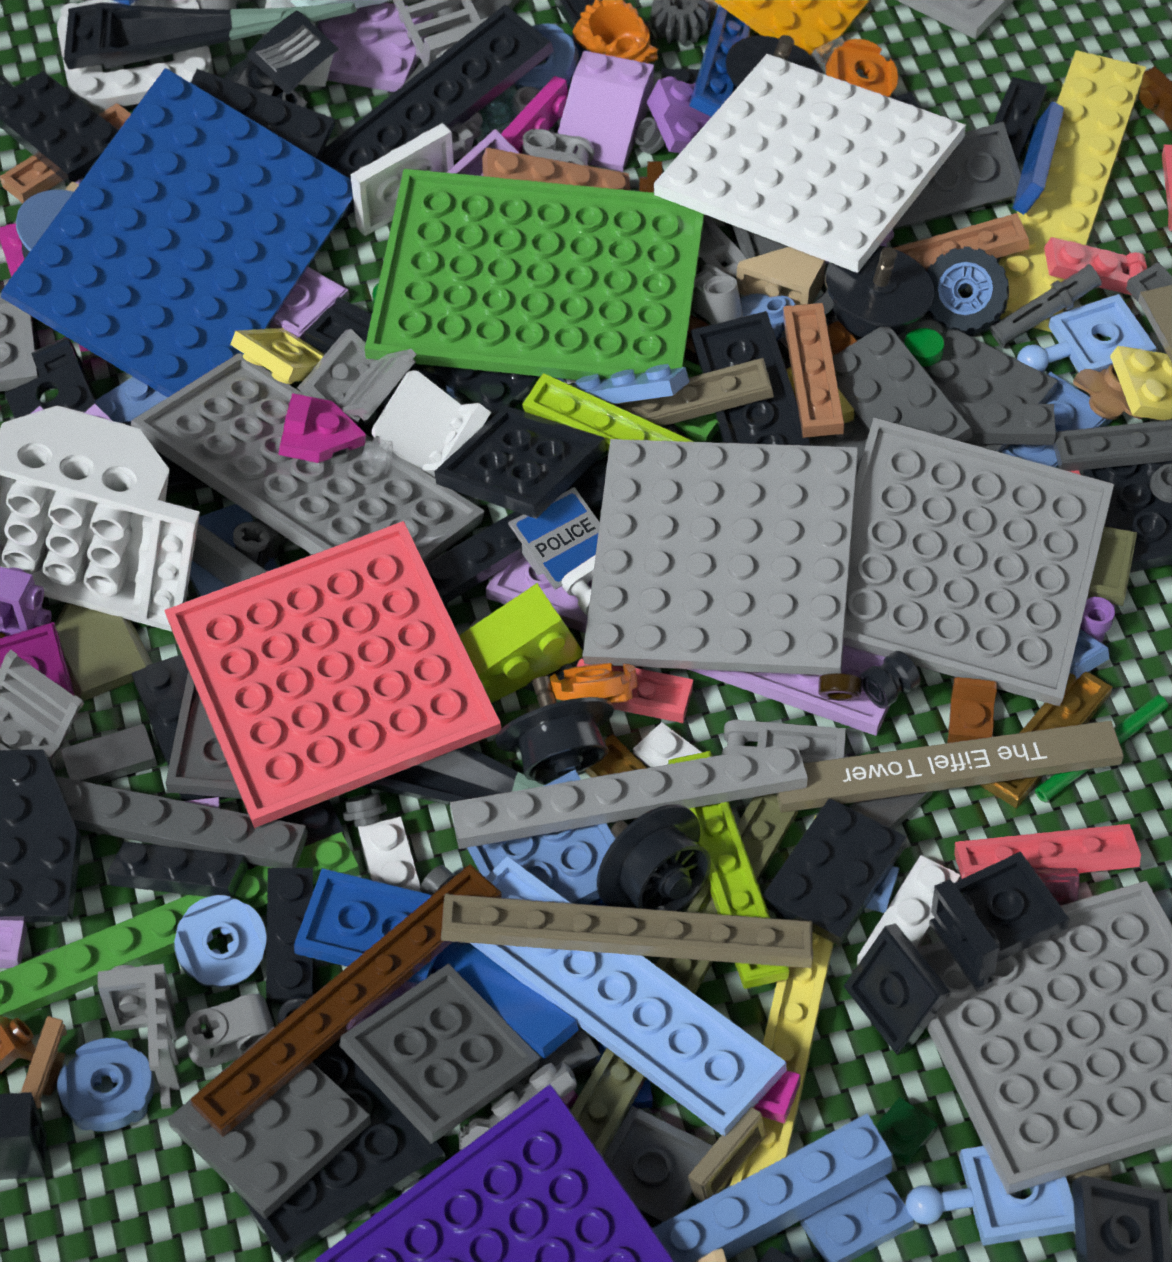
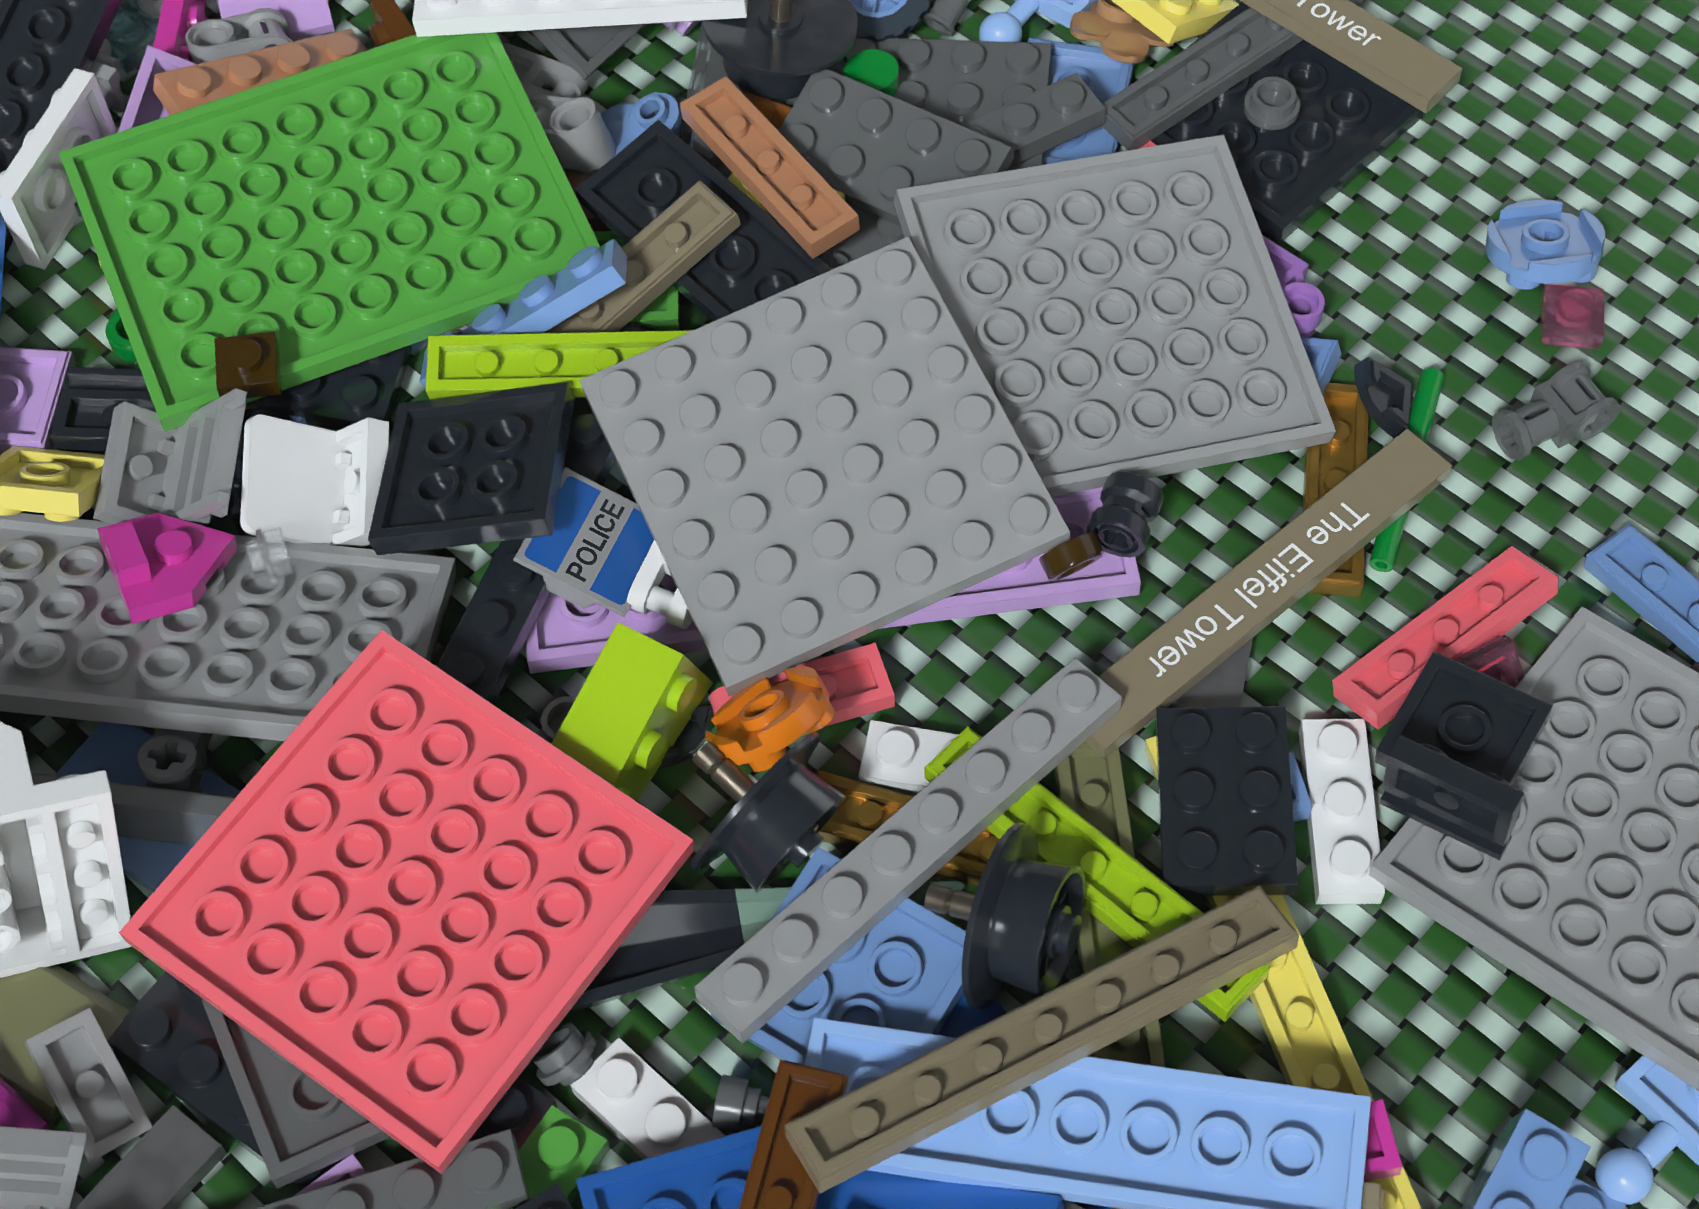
camera: 30 degrees left, 5 degrees up
light grey plate [722,720,846,763] -> none
tan slope [736,247,826,305] -> none
black plate [843,923,952,1055] -> none
dark green plate [875,1097,938,1166] -> none
dark orange bracket [947,677,997,743] -> none
olive tile [1087,526,1137,606] -> none
none -> light grey plate [24,1007,152,1163]
none -> dark brown plate [214,331,282,399]
none -> black tile [1354,356,1412,438]

